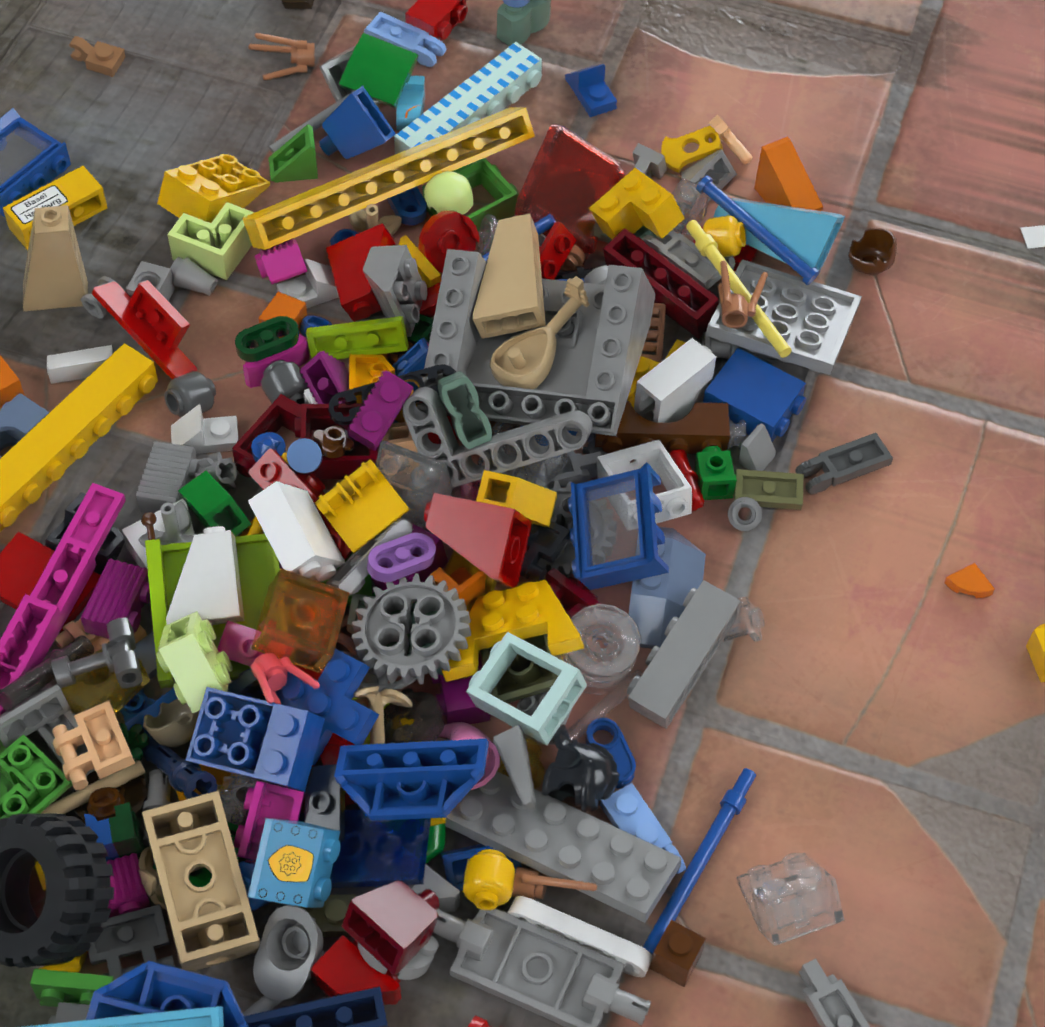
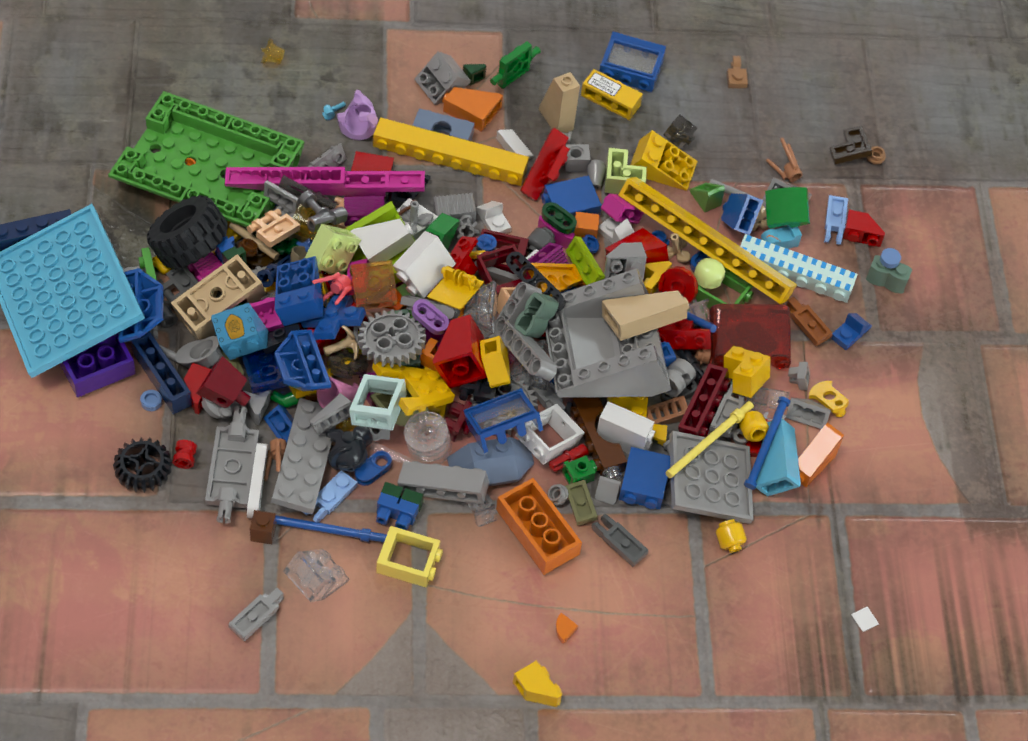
camera: 65 degrees right, 0 degrees up
dark grey head [164,371,216,417] -> none
medium blue tile [287,438,322,474] -> none
reddish brown plate [313,425,354,458] -> none
magenta brick [347,370,414,451] -> none
yellow head [463,849,515,910] -> none
tan piece [490,276,590,389] -> none
light nougat bar [708,115,753,165] -> none
nougat plant [718,260,768,328] -> none
reddish brown hair [848,228,897,275] -> none
none -> blue hips [376,482,424,530]
none -> light yellow window [376,526,443,587]
none -> orange brick [496,477,582,575]
none -> blue brick [541,175,602,217]
none -> clear smoke brick [663,114,698,149]
none -> yellow head [716,519,746,553]
none -> dark orange hinge [786,297,833,346]

